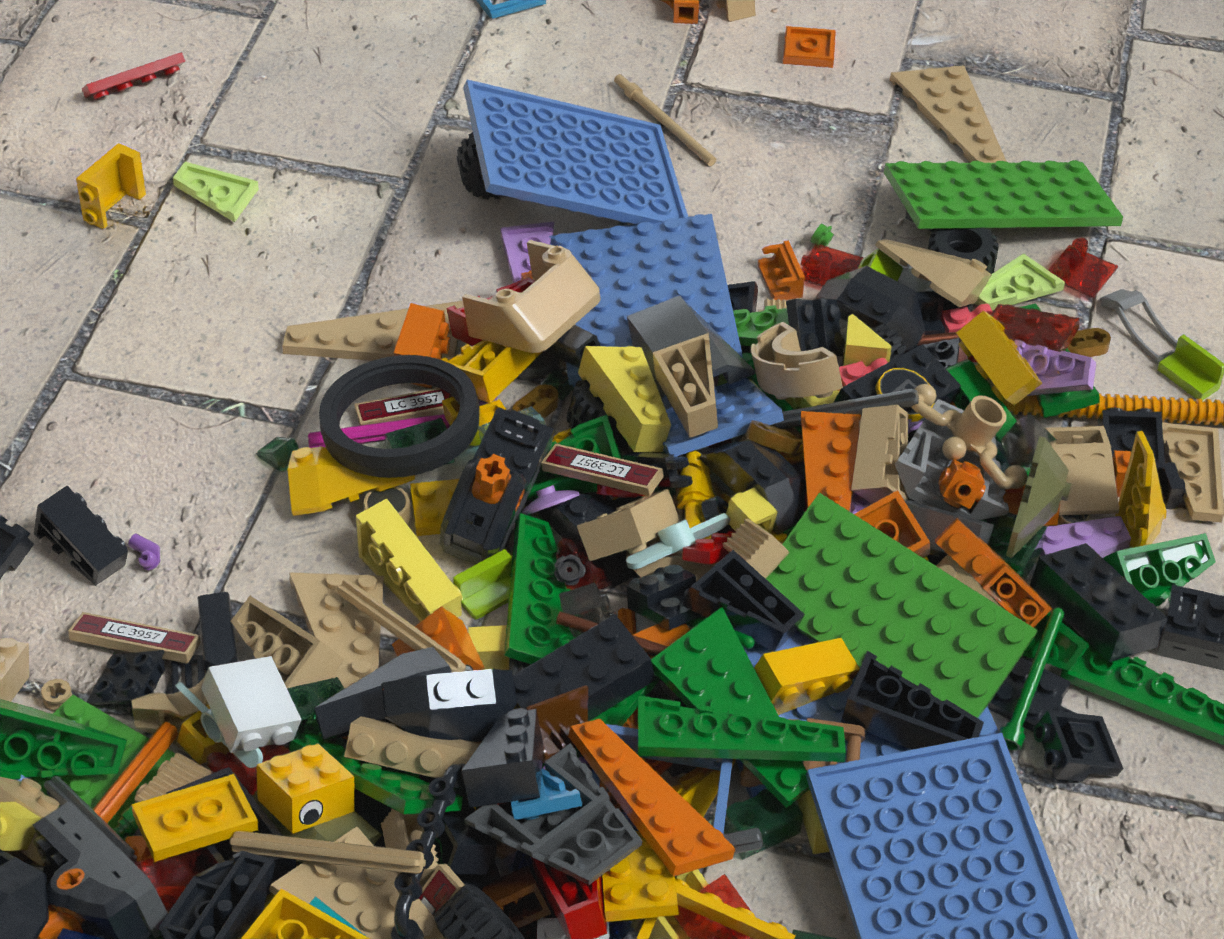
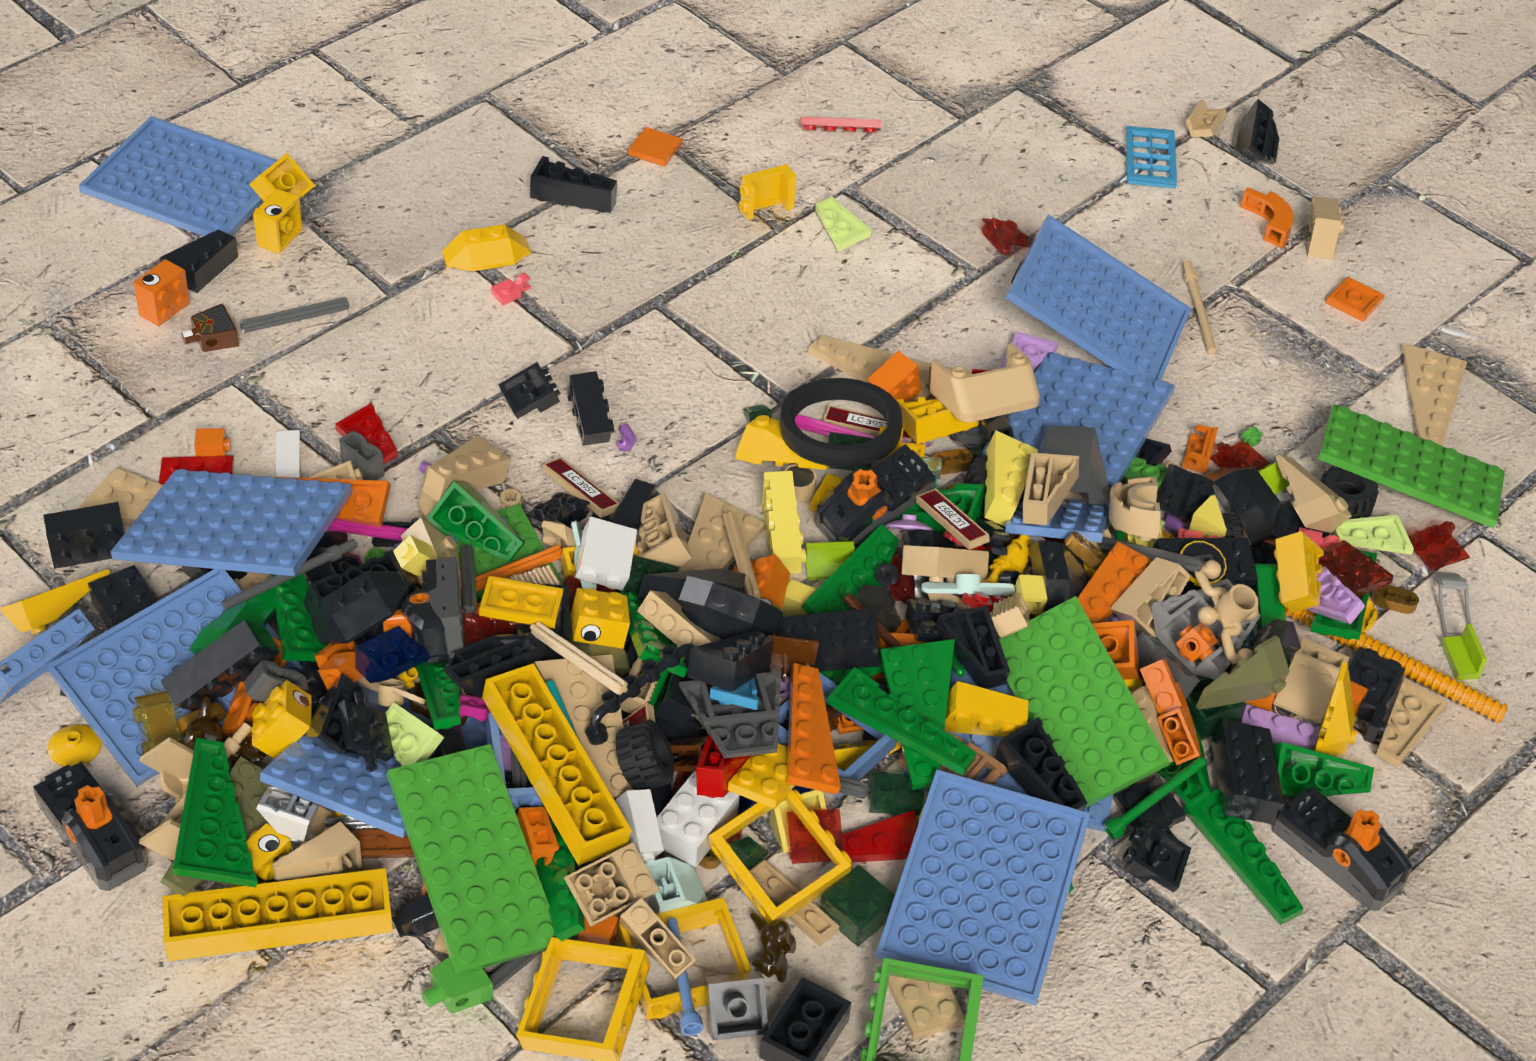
camera: 30 degrees right, 0 degrees up
none -> red wing [839,810,917,863]
none -> clear red hinge [981,218,1032,255]

